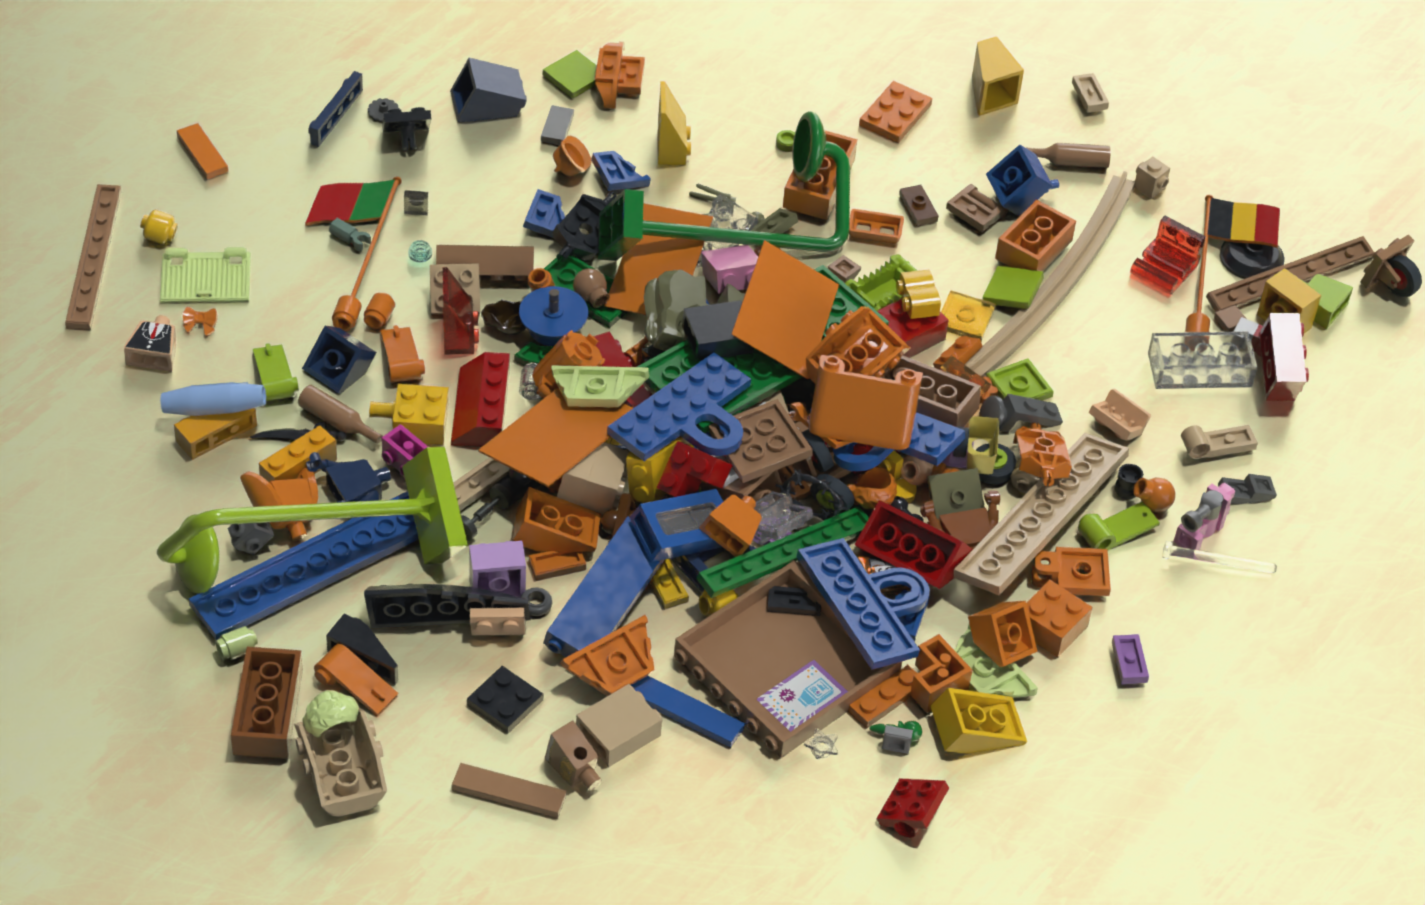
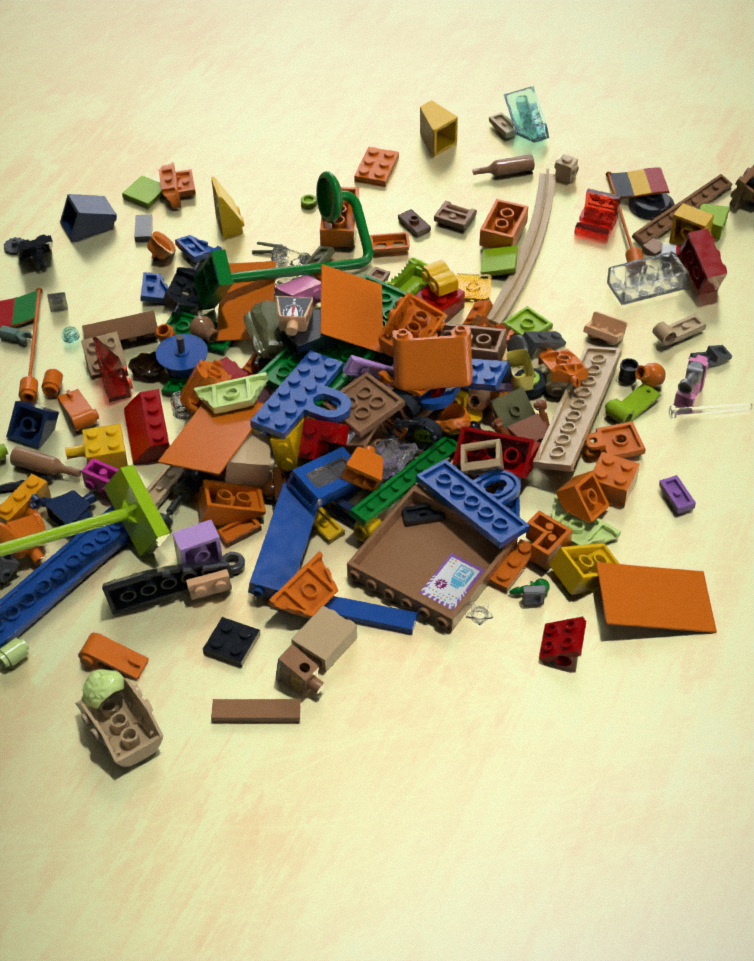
camera: 10 degrees left, 0 degrees up
dark orange brick [231,647,303,759] -> none
black slope [326,613,398,685] -> none
blue piece [986,144,1059,216] -> none
none -> torso [277,296,313,336]
none -> lavender tile [342,355,394,387]
none -> tan tile [461,439,504,476]
none -> clear light blue slope [503,85,550,143]
none -> orange piece [596,562,717,633]

